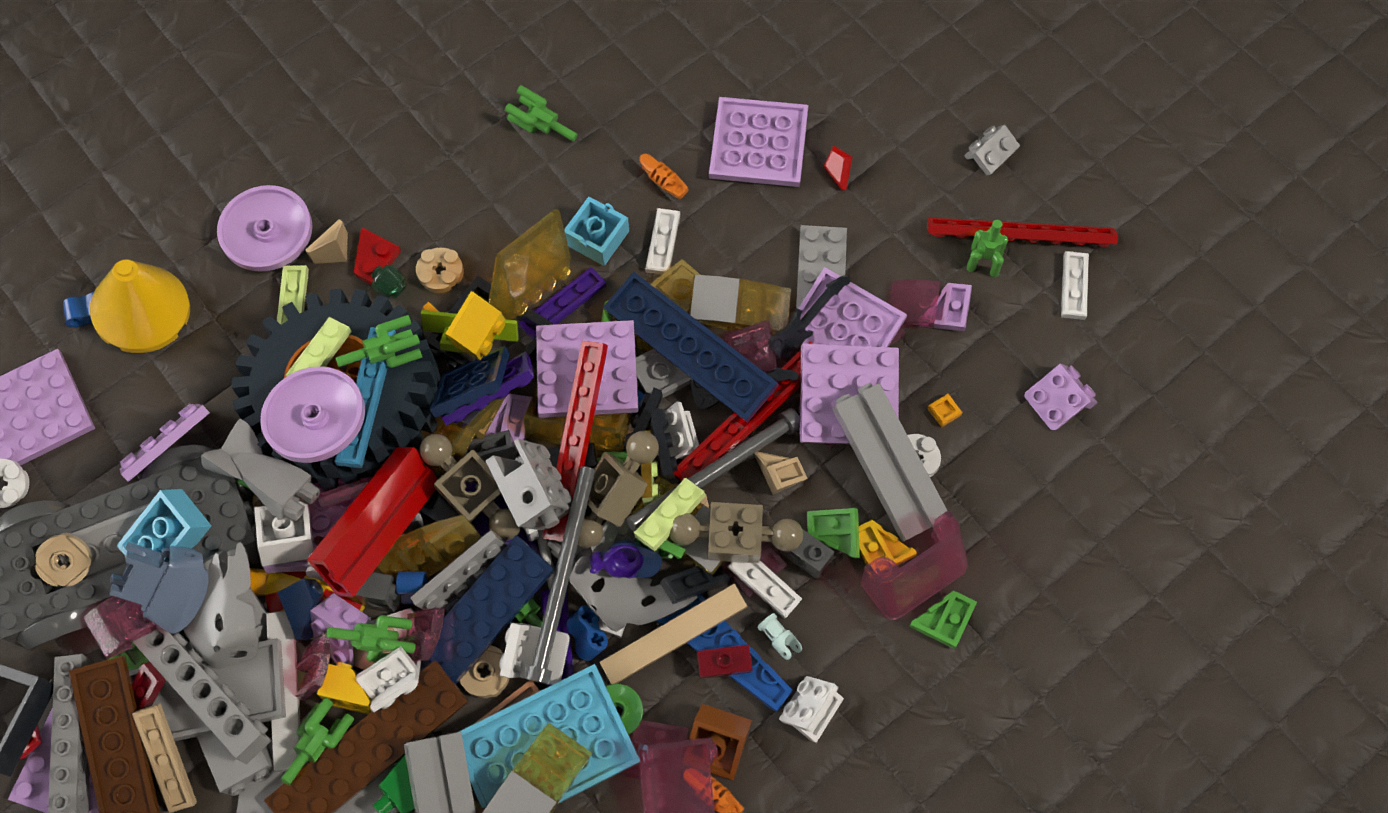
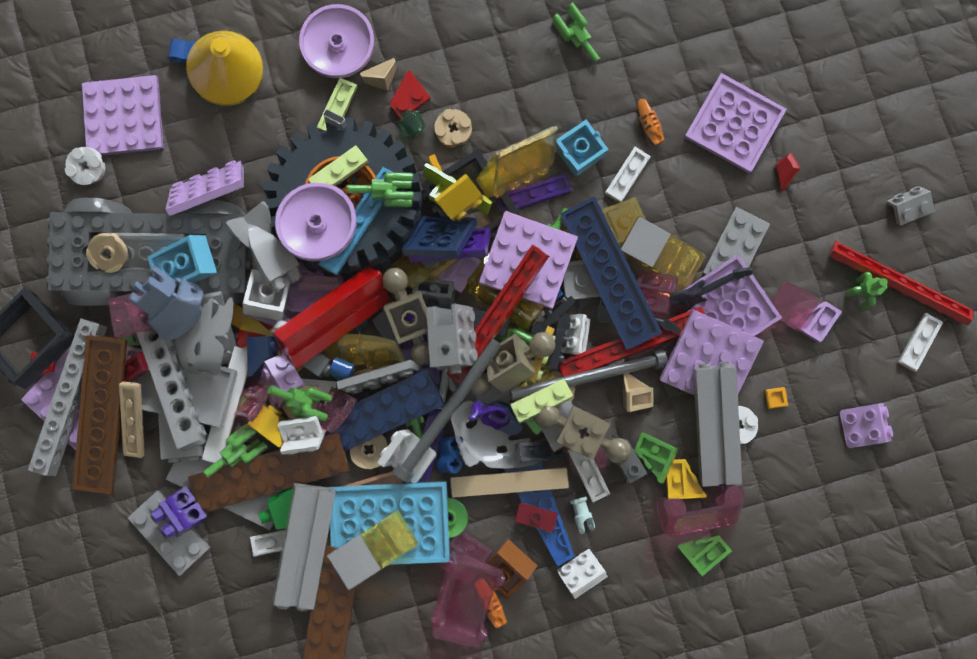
camera: 20 degrees right, 15 degrees up
none -> piece [323,109,347,130]

